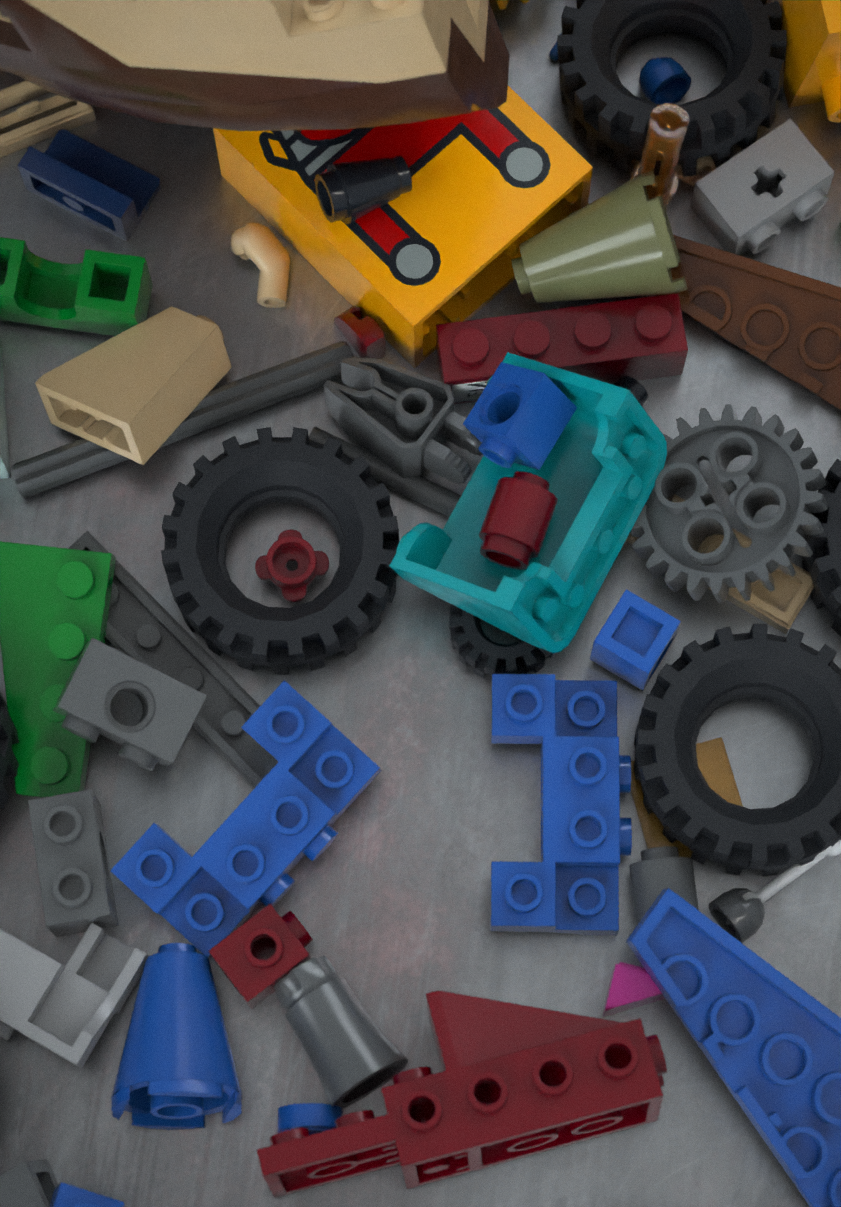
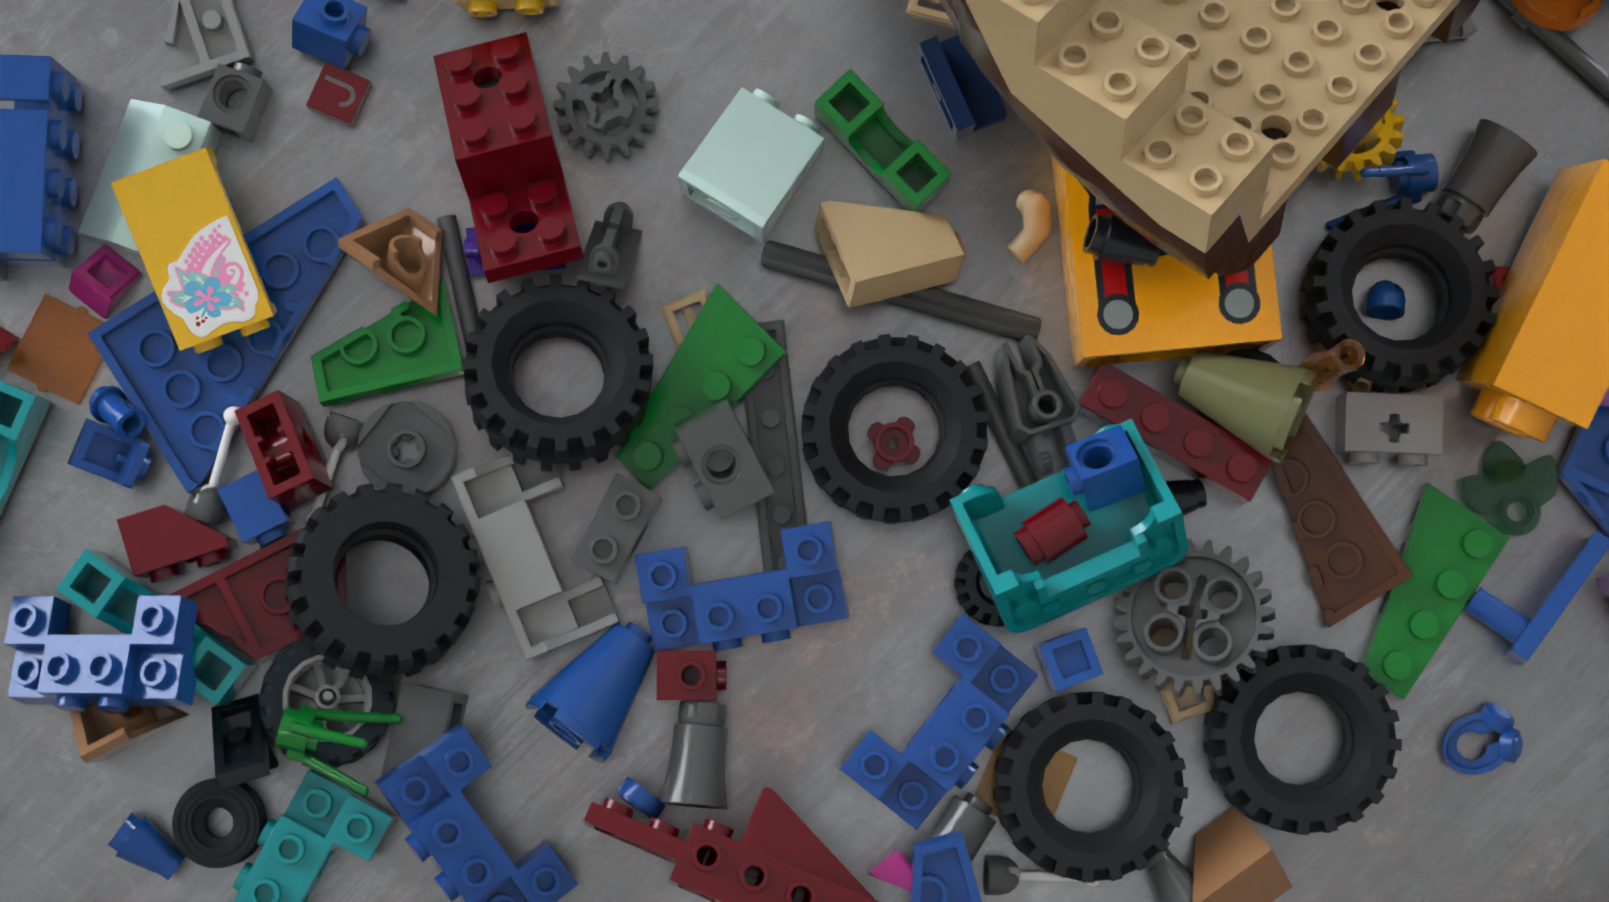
camera: 30 degrees right, 10 degrees up
dark red tile [334,306,386,359] -> none

